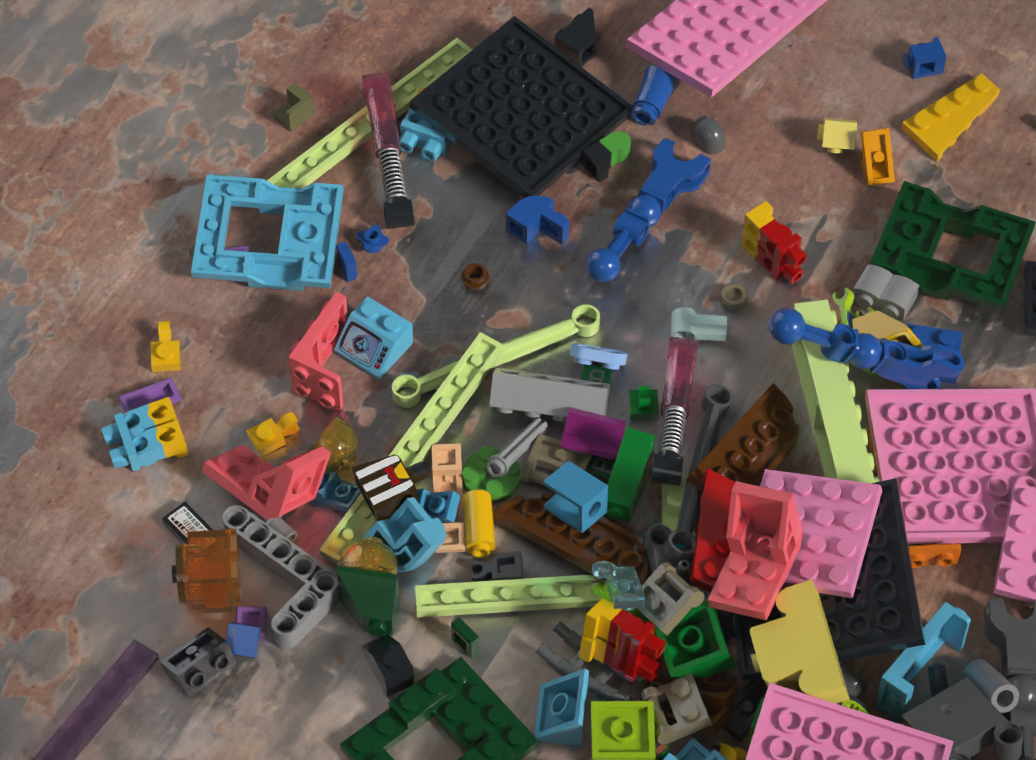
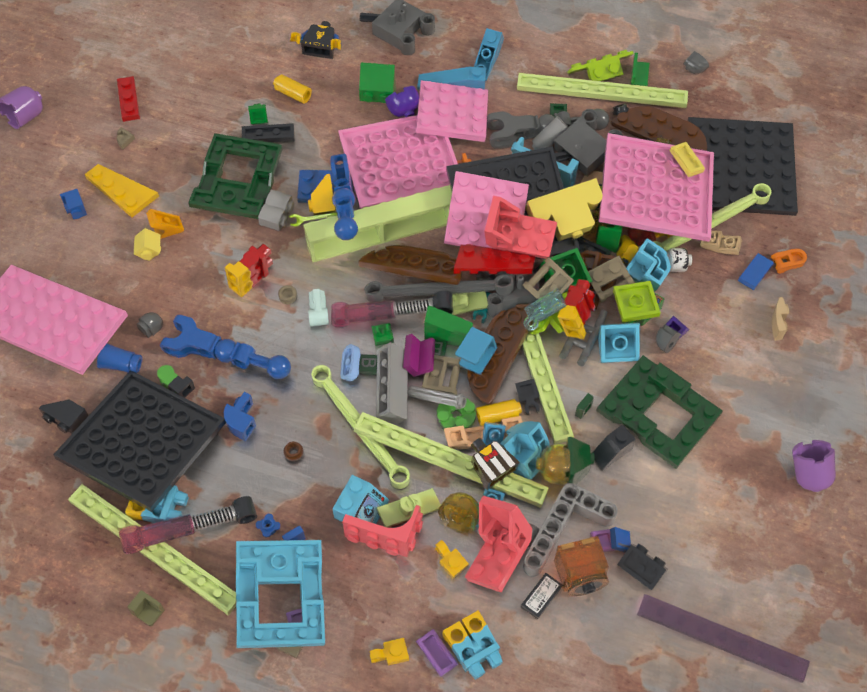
camera: 100 degrees left, 5 degrees up
none -> yellowish green piece [377,488,442,528]

